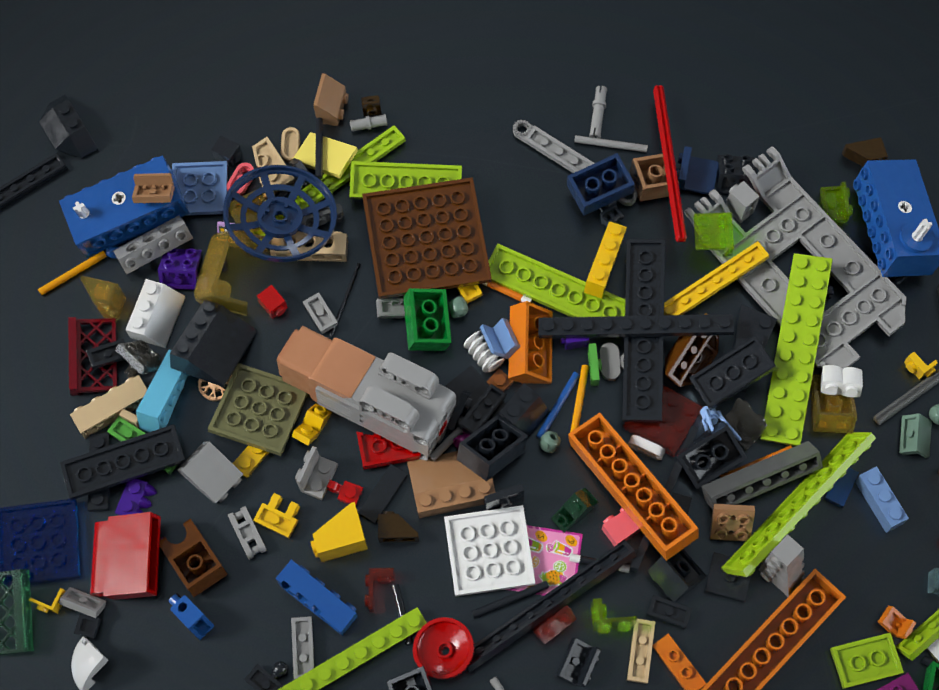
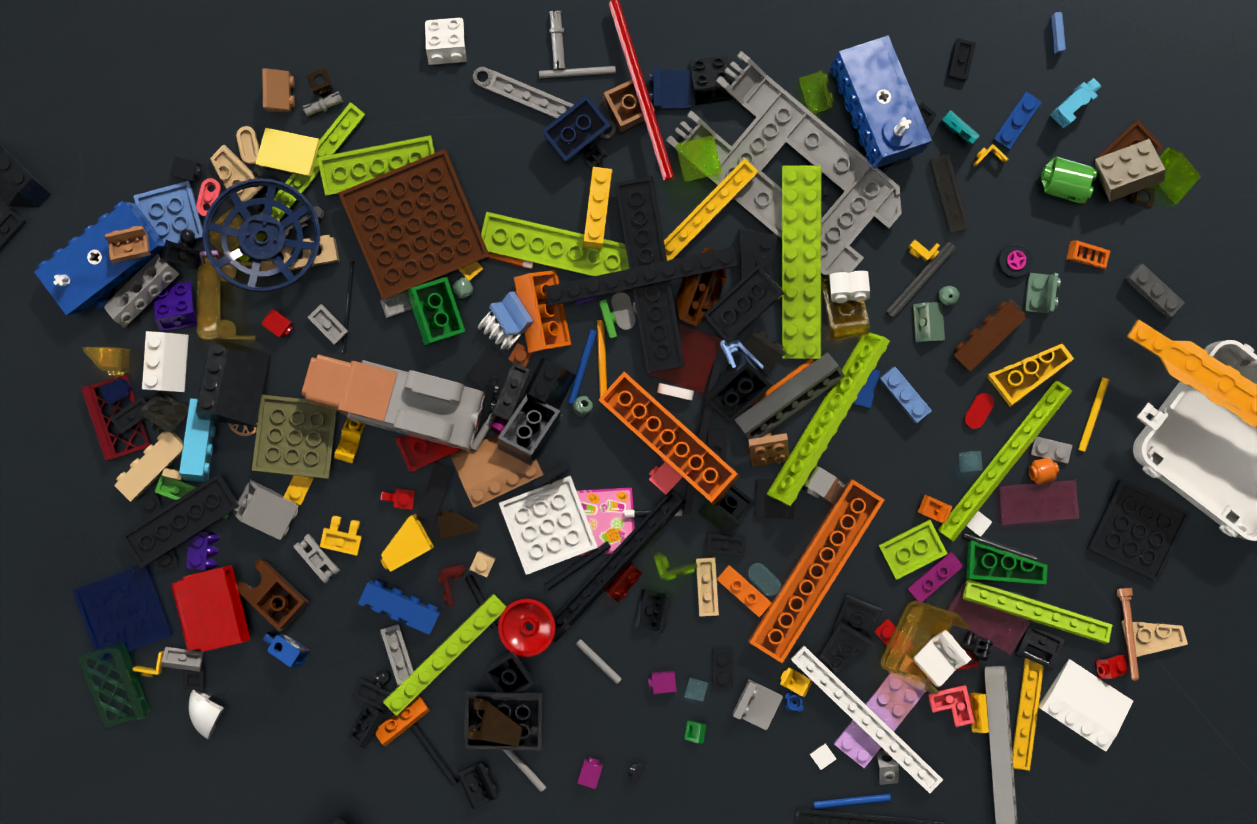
camera: 15 degrees left, 20 degrees up
light orange bar [38,251,107,295] -> none
light grey bracket [295,446,338,500] -> none
black bar [315,117,323,180] -> none
clear green slope [551,488,599,533] -> none
light grey brick [726,181,759,223] -> none
dark brown slope [842,137,888,167] -> none
none -> clear blue brick [100,377,132,406]
none -> black plate [160,229,201,270]
none -> white bracket [425,18,467,65]
none -> tan brick [469,551,496,577]
none -> clear light blue tile [748,563,781,596]

